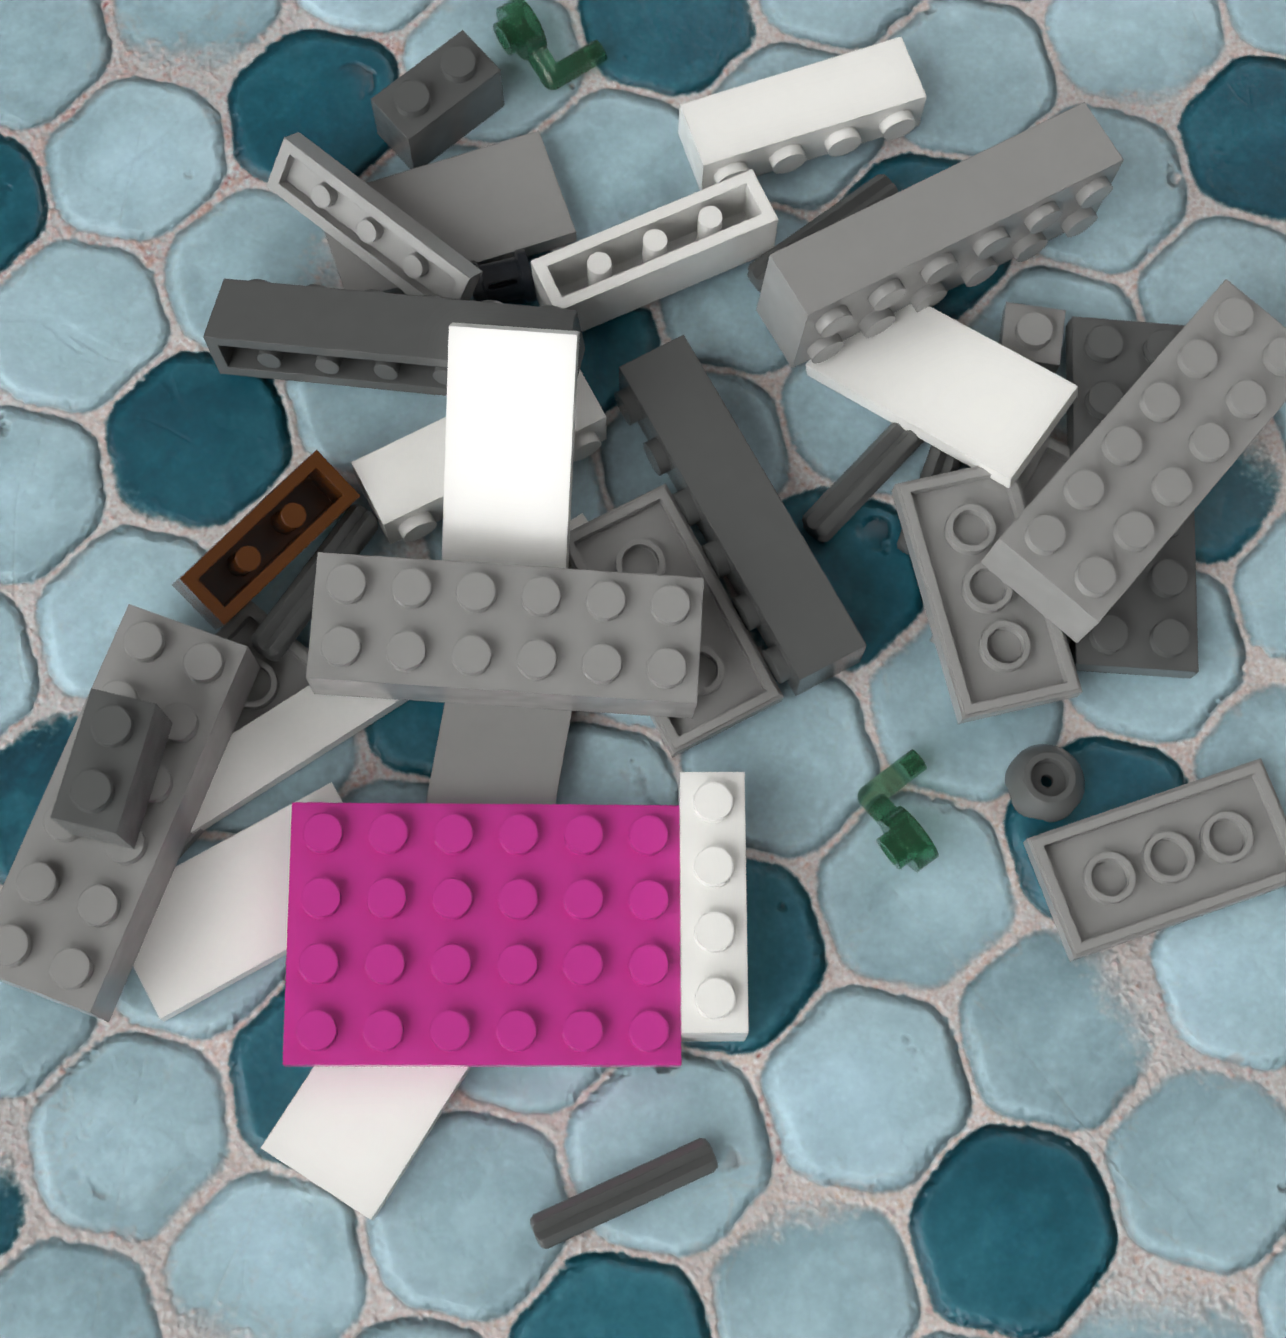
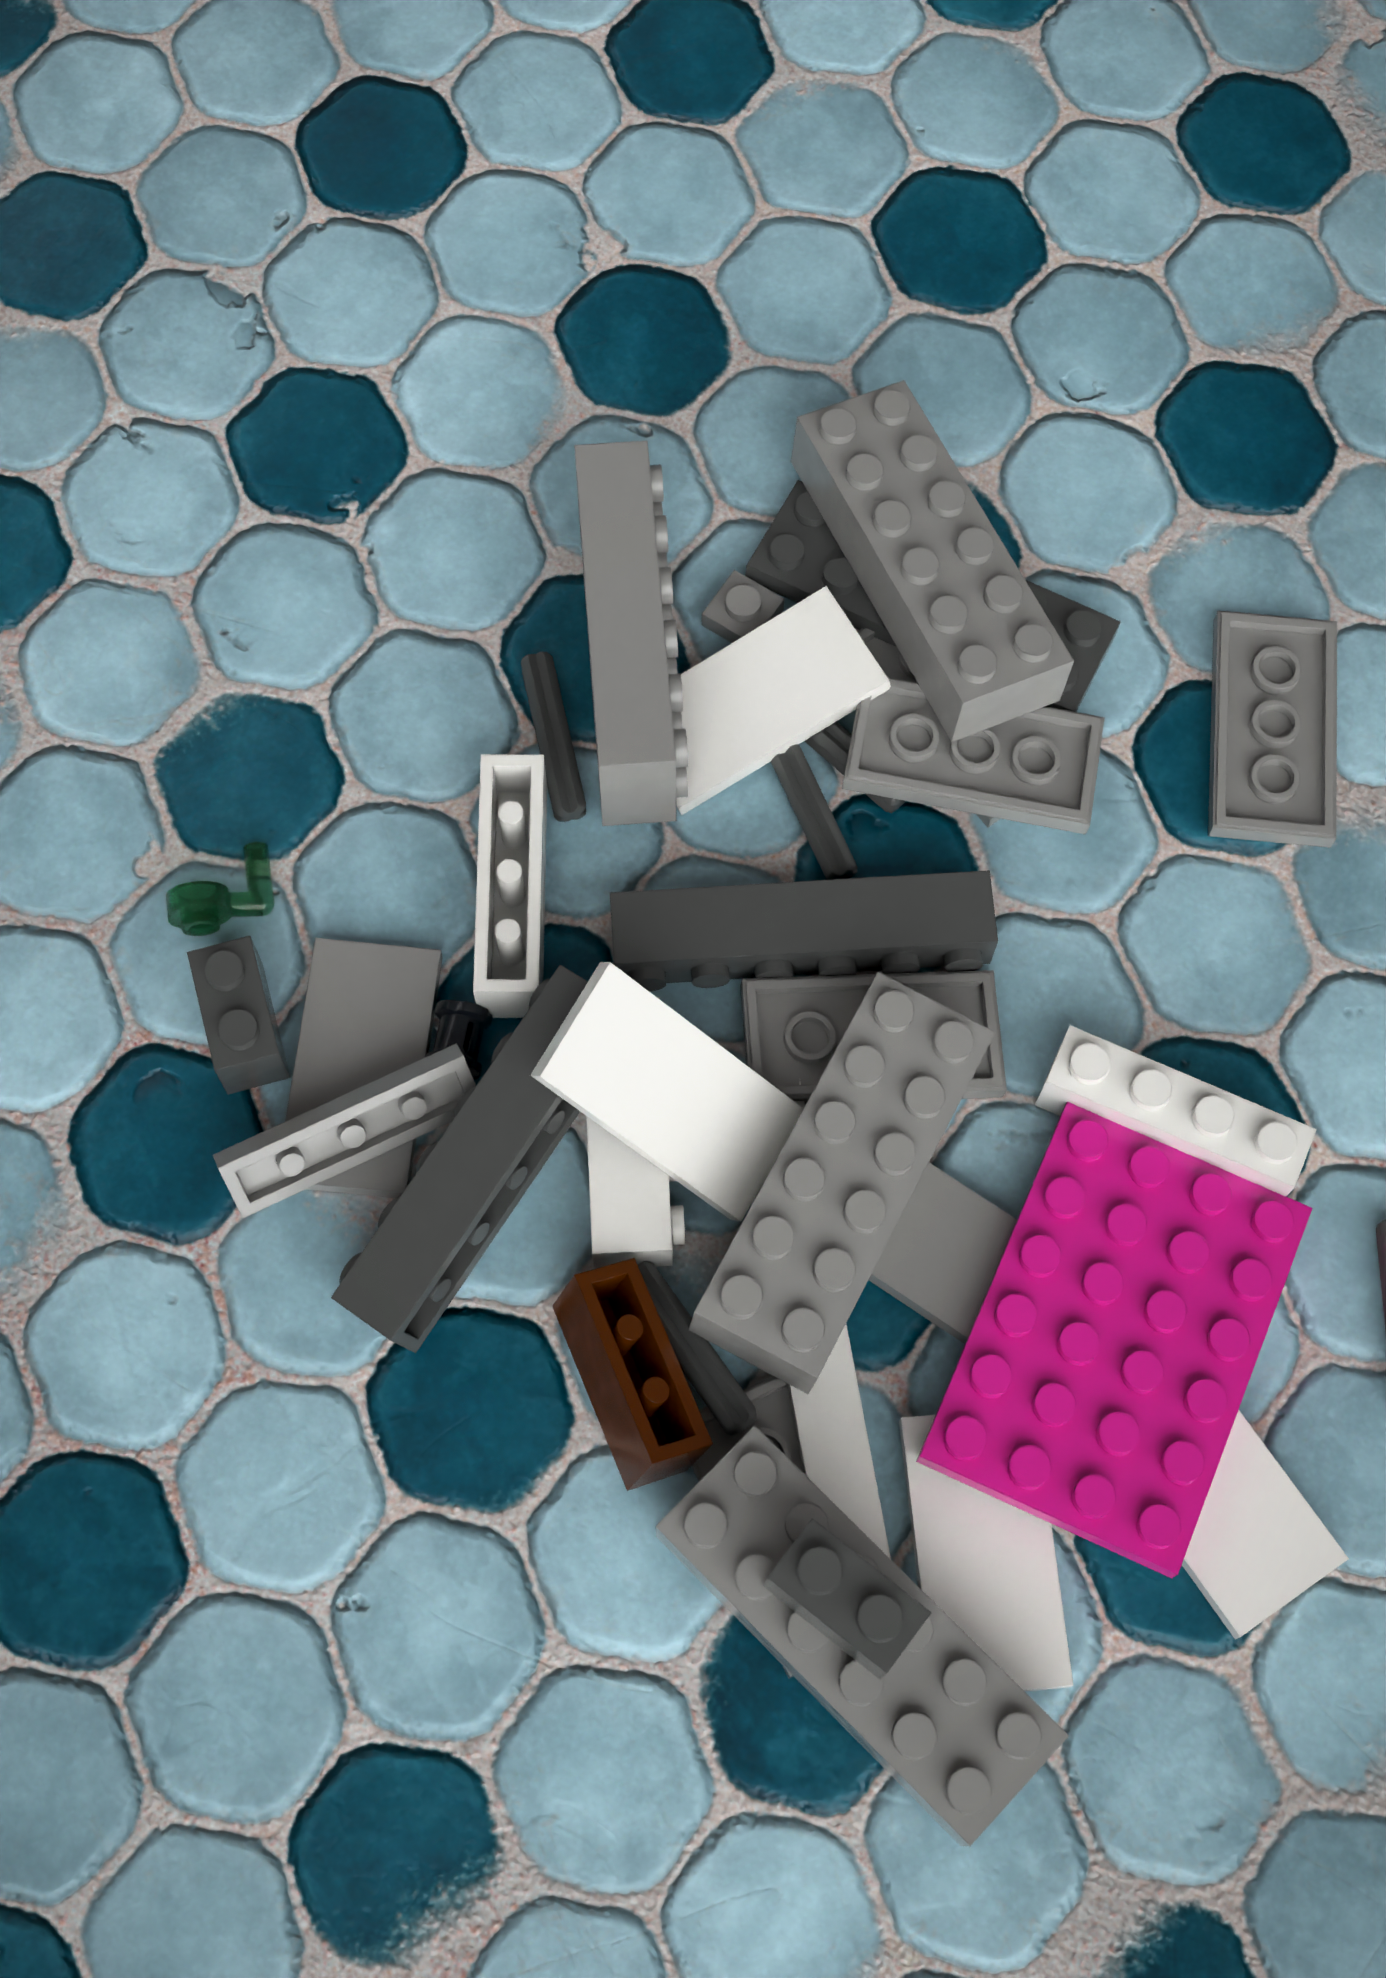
camera: 65 degrees left, 5 degrees down
white brick [678,36,927,190] -> none
clear green plate [857,749,939,872] -> none
dark grey plate [1005,744,1085,823] -> none

